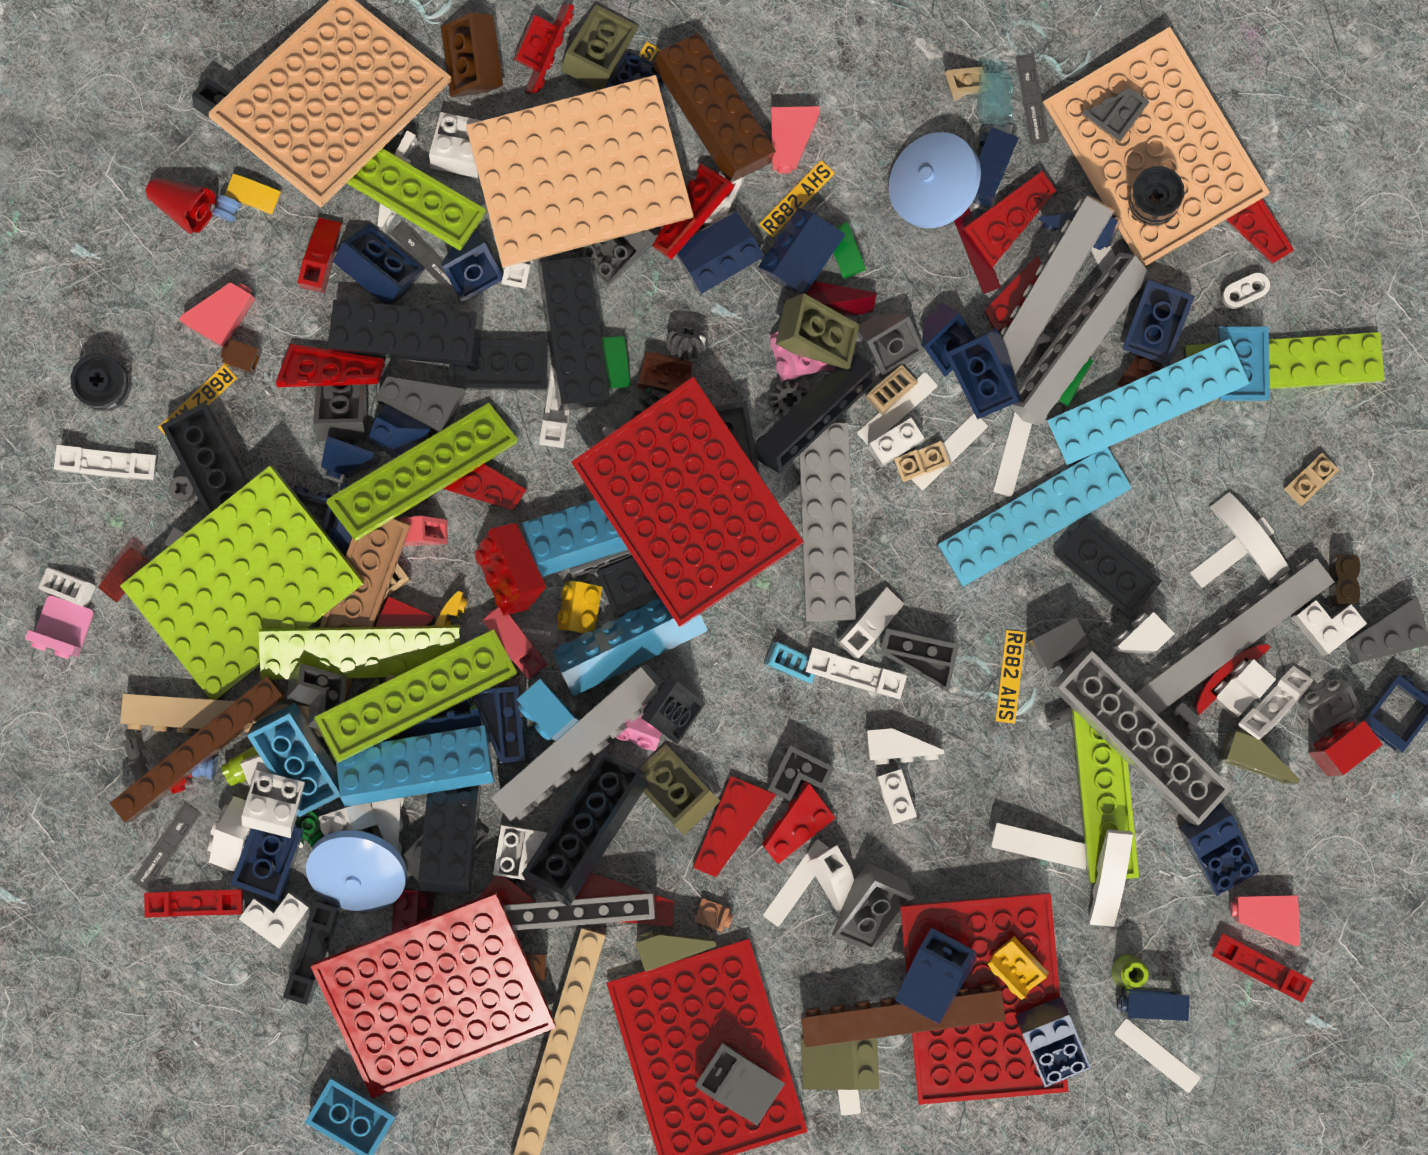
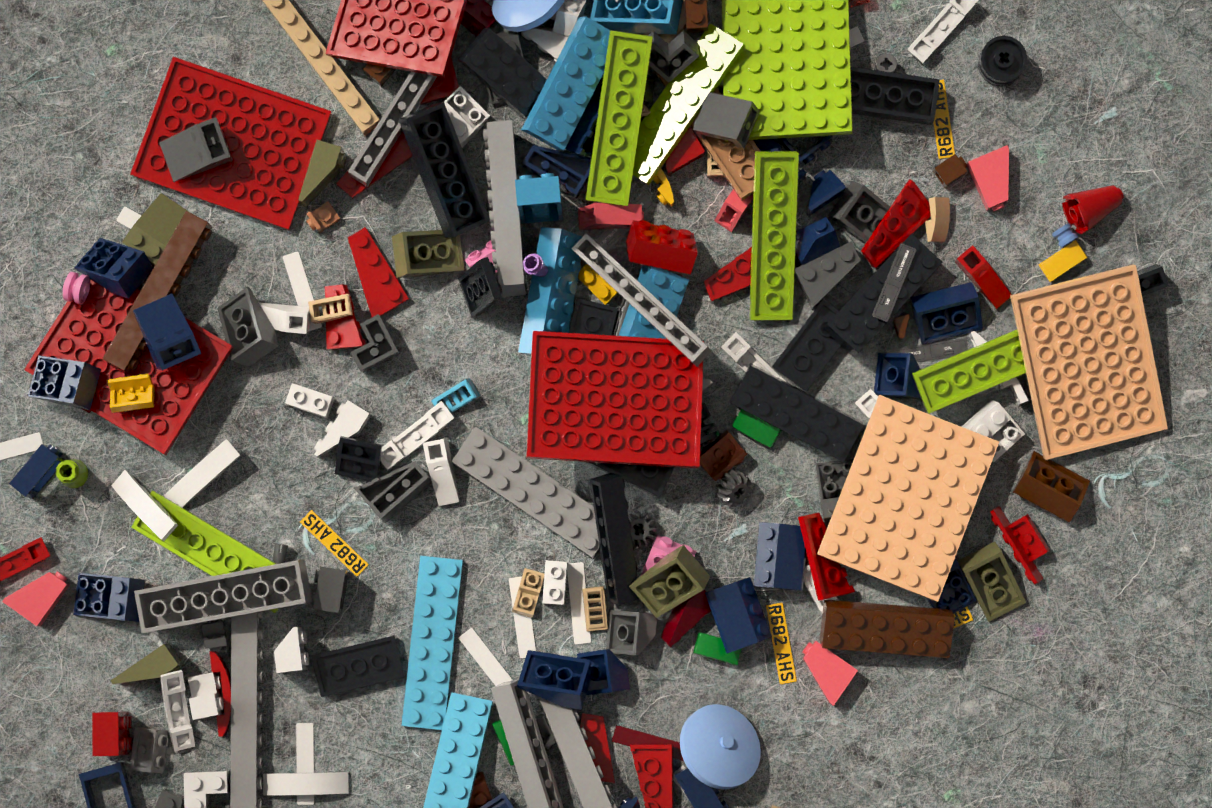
camera: 130 degrees right, 0 degrees up
none -> bright pink wheel [63,272,90,304]
none -> dark blue slope [74,238,154,299]
none -> tan slope [308,294,353,324]
none -> black slope [334,436,382,482]
none -> medium lavender cone [523,254,548,277]
none -> light grey brick [572,233,712,367]
none -> dark grey panel [693,92,760,149]
none -> flat silver sticker [872,243,916,322]
none -> reddish brown slope [893,314,910,341]
none -> tan slope [925,197,950,242]

